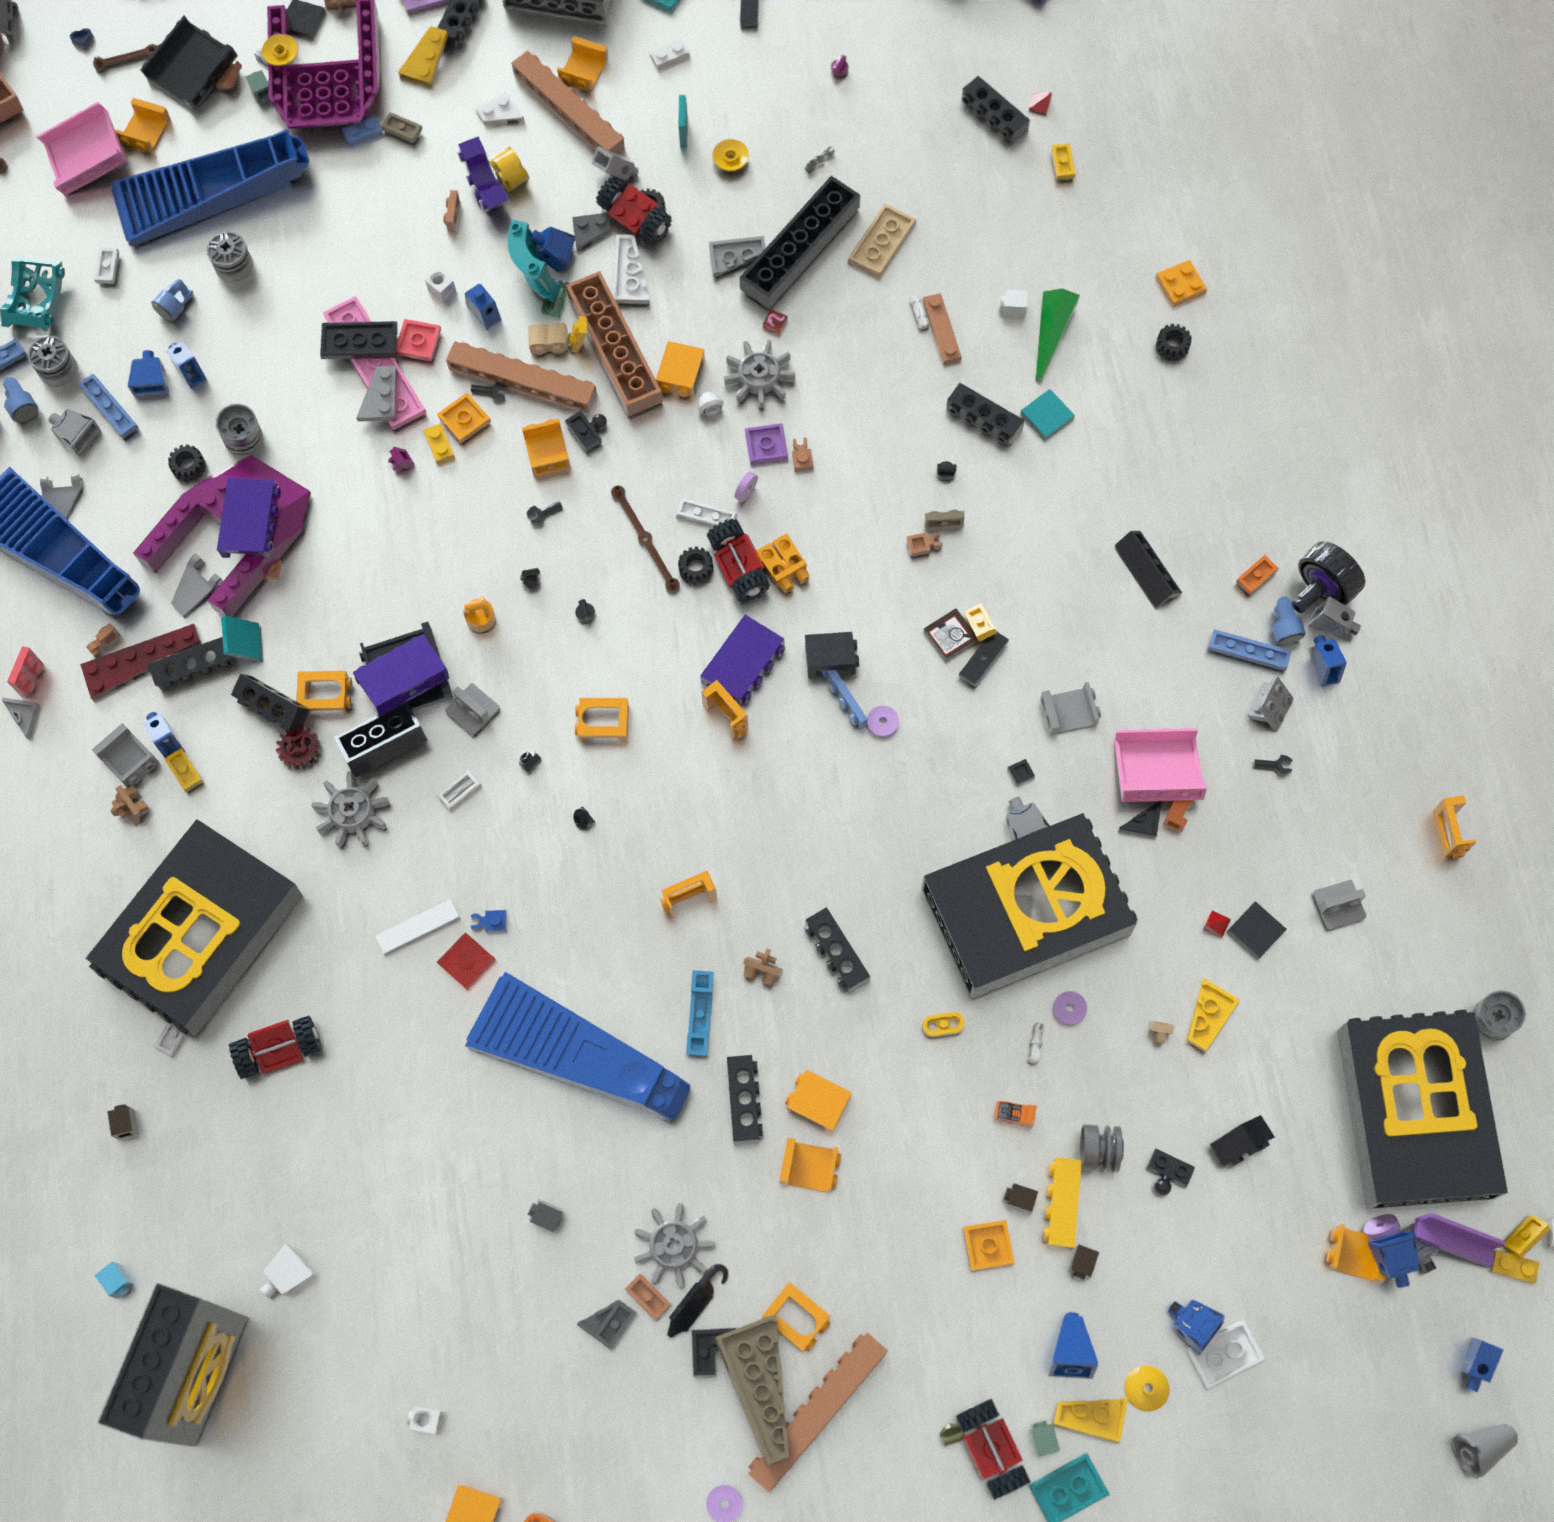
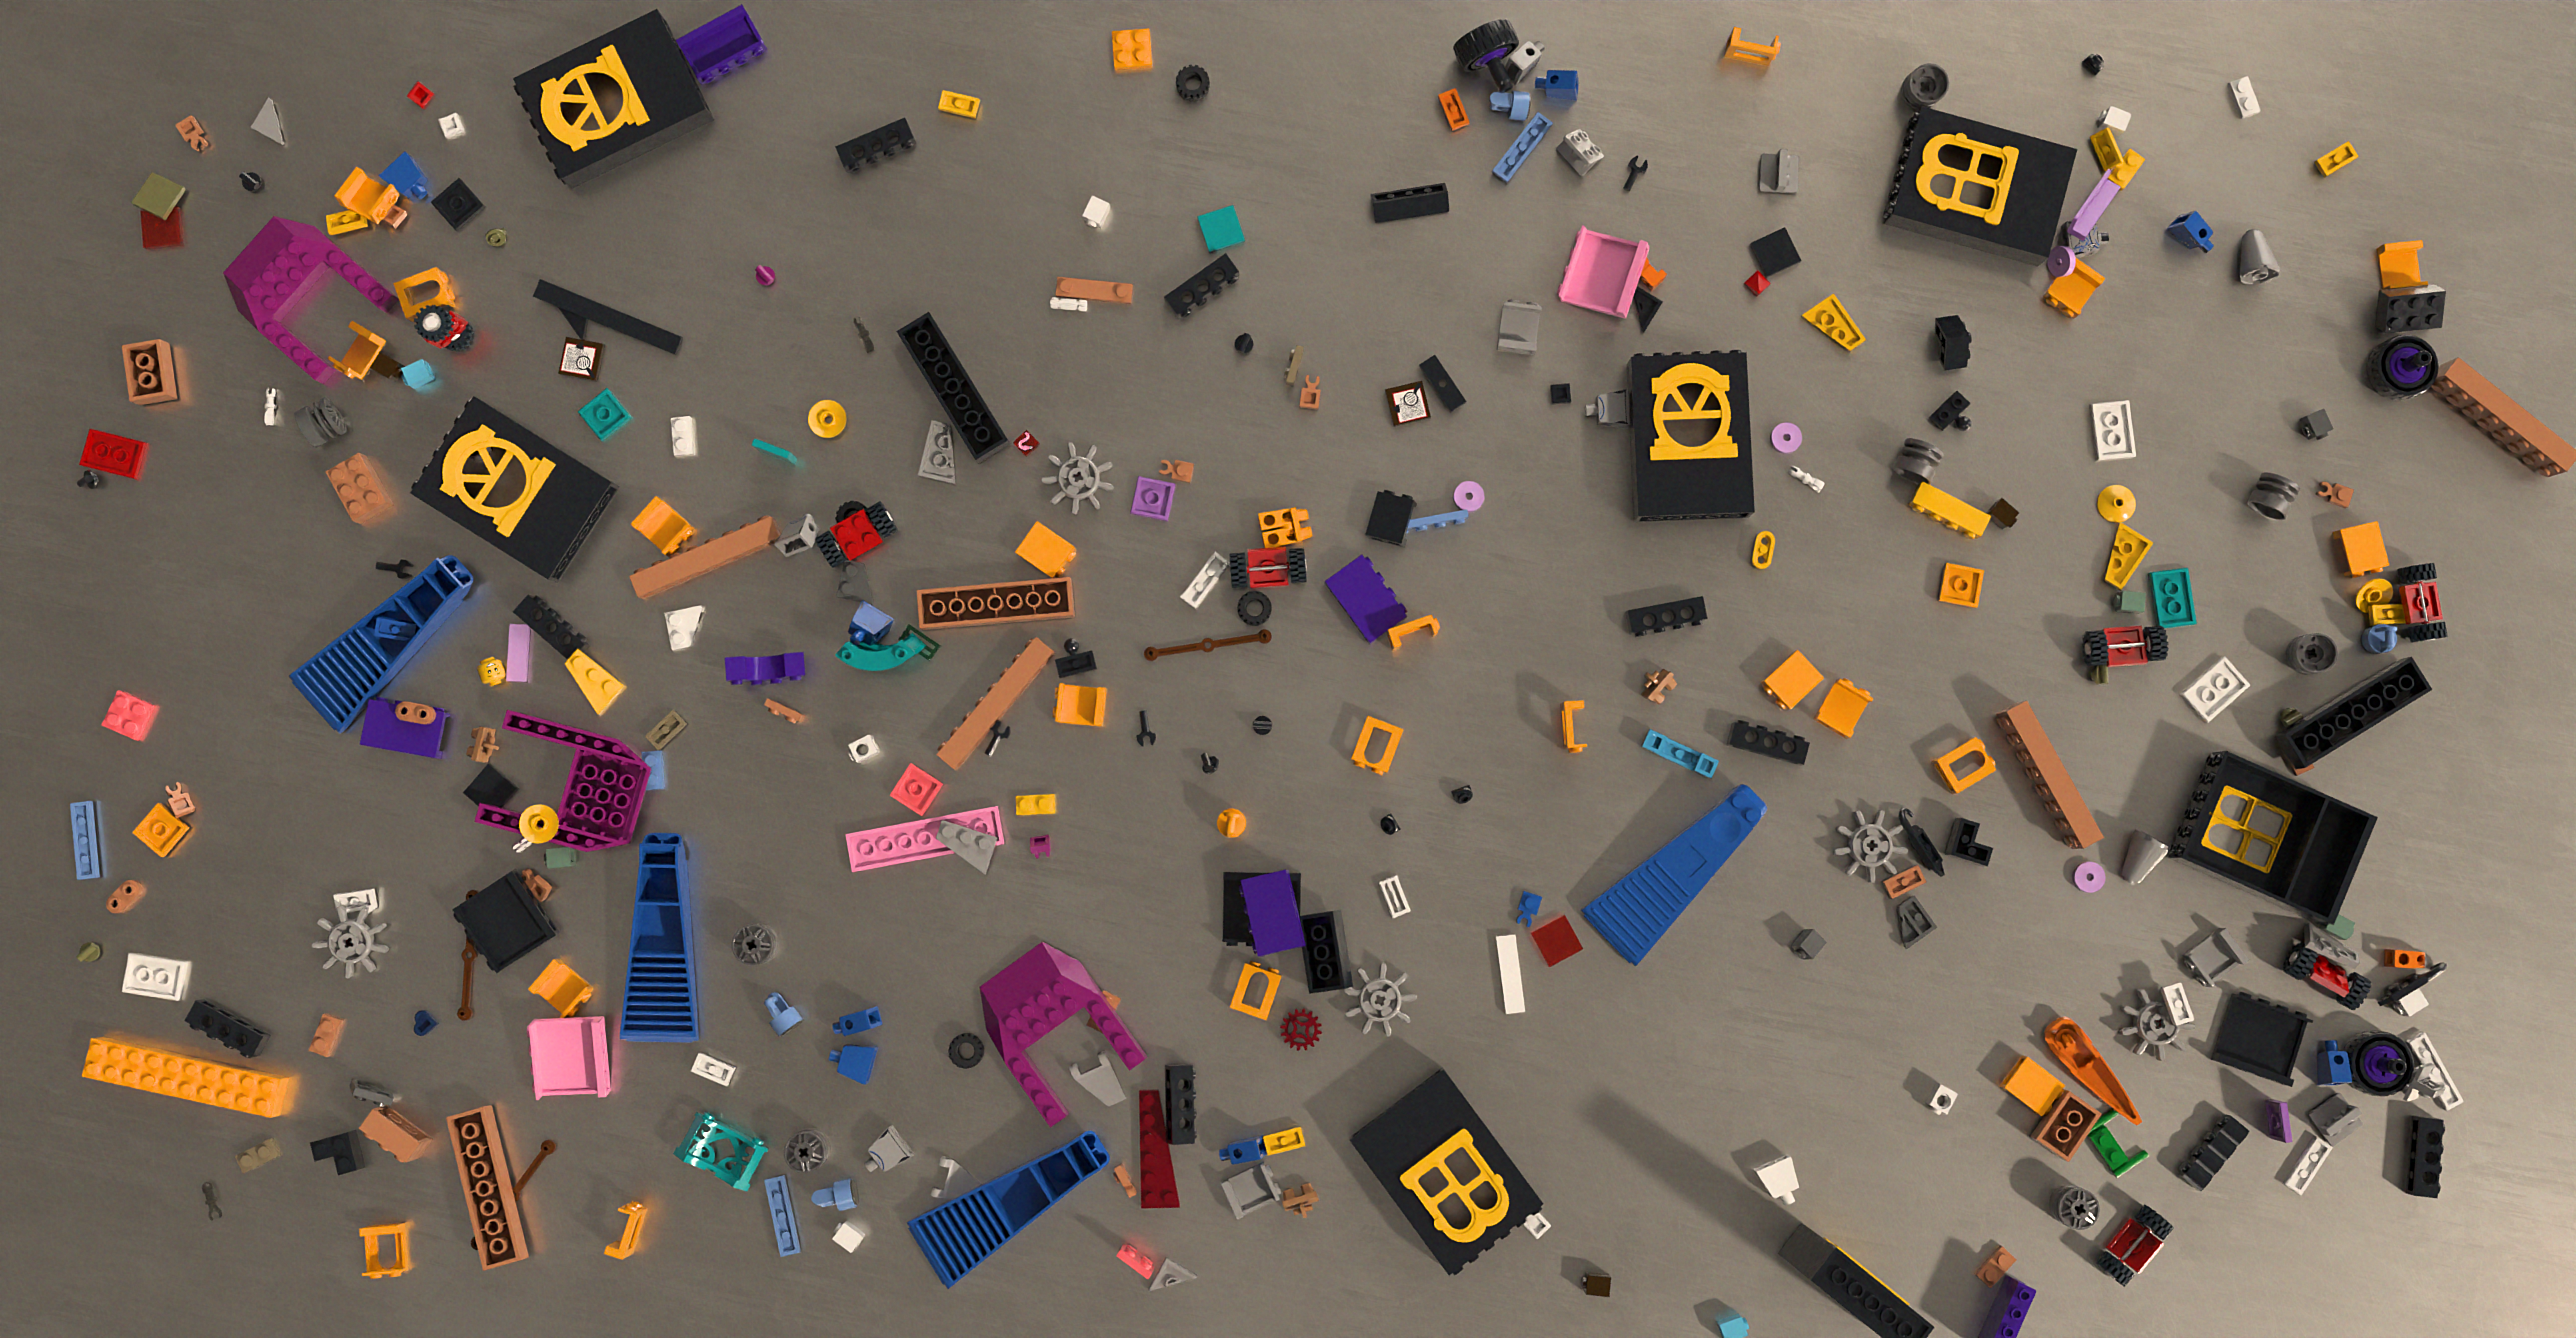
camera: 70 degrees left, 15 degrees up
medium blue plate [78,373,139,439] -> none
flat silver wheel [216,404,262,454] -> none
dark purple panel [217,478,281,559] -> none
teal tile [221,615,262,662] -> none
plate [229,1015,322,1079] -> none
black brick [231,673,311,732] -> none
black tile [320,321,398,359] -> none
light orange plate [437,393,491,443] -> none
light grey bracket [445,683,500,736] -> none
blue torso [465,283,502,330] -> none
yellow brick [488,147,530,192] -> none
tan brick [528,323,568,355] -> none
yellow plate [568,316,587,353] -> none
white wing [612,235,650,304] -> none
white cone [698,391,724,416] -> none
dark tan wing [714,1314,789,1467] -> none
lavender piece [734,472,758,503] -> none
tan tile [848,203,917,278] -> none
plate [964,604,997,641] -> none
orange leg [994,1101,1037,1128] -> none
dark brown brick [1003,1183,1038,1215] -> none
red slope [1029,92,1052,114] -> none
green wedge [1035,288,1080,382] -> none
blue slope [1048,1312,1098,1379] -> none
tan tile [1150,1021,1174,1043] -> none
blue torso [1168,1300,1225,1355] -> none
blue torso [1368,1231,1419,1288] -> none

